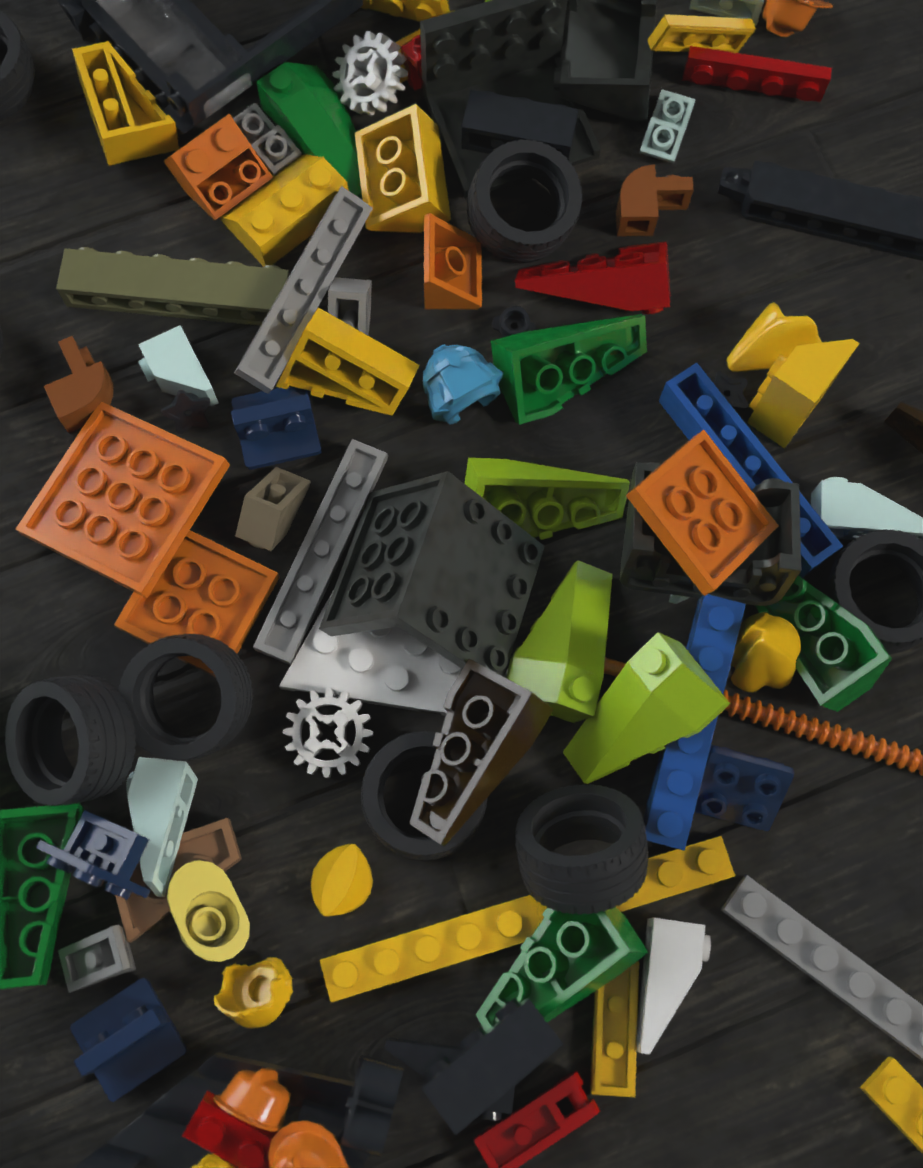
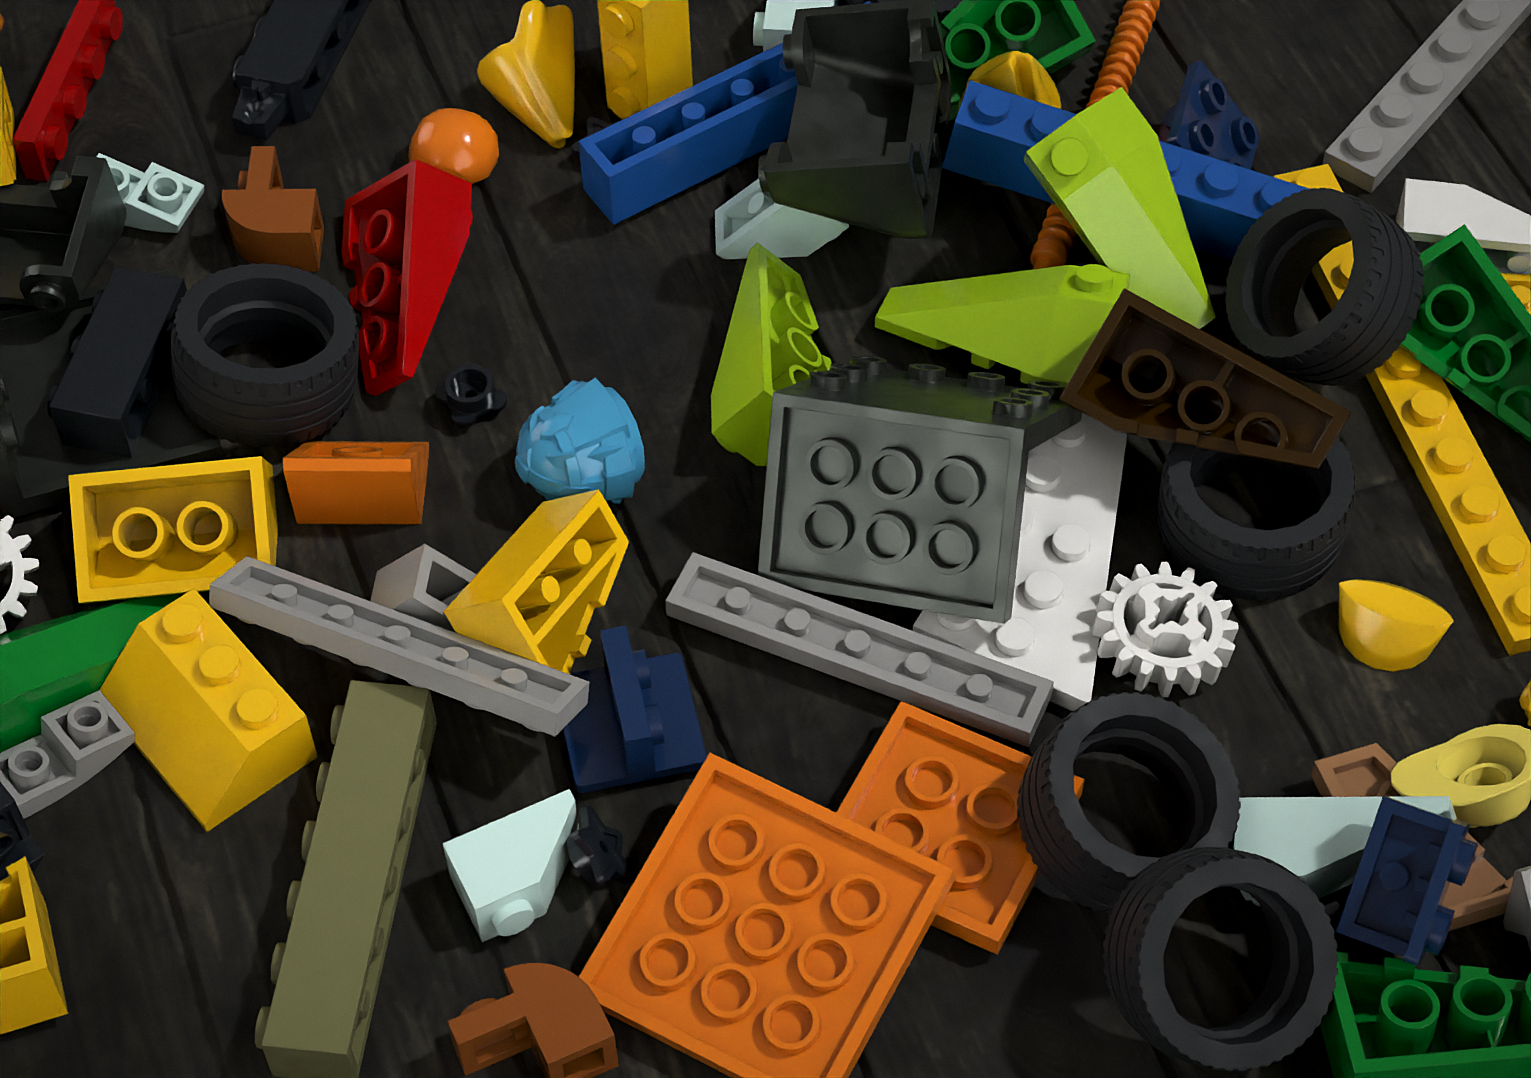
camera: 85 degrees left, 20 degrees down
orange slope [163,114,273,220] -> none
dark tan slope [235,467,311,551] -> none
green wedge [491,314,647,425] -> none
orange plate [625,429,779,596] -> none
none -> orange hair [408,108,499,184]

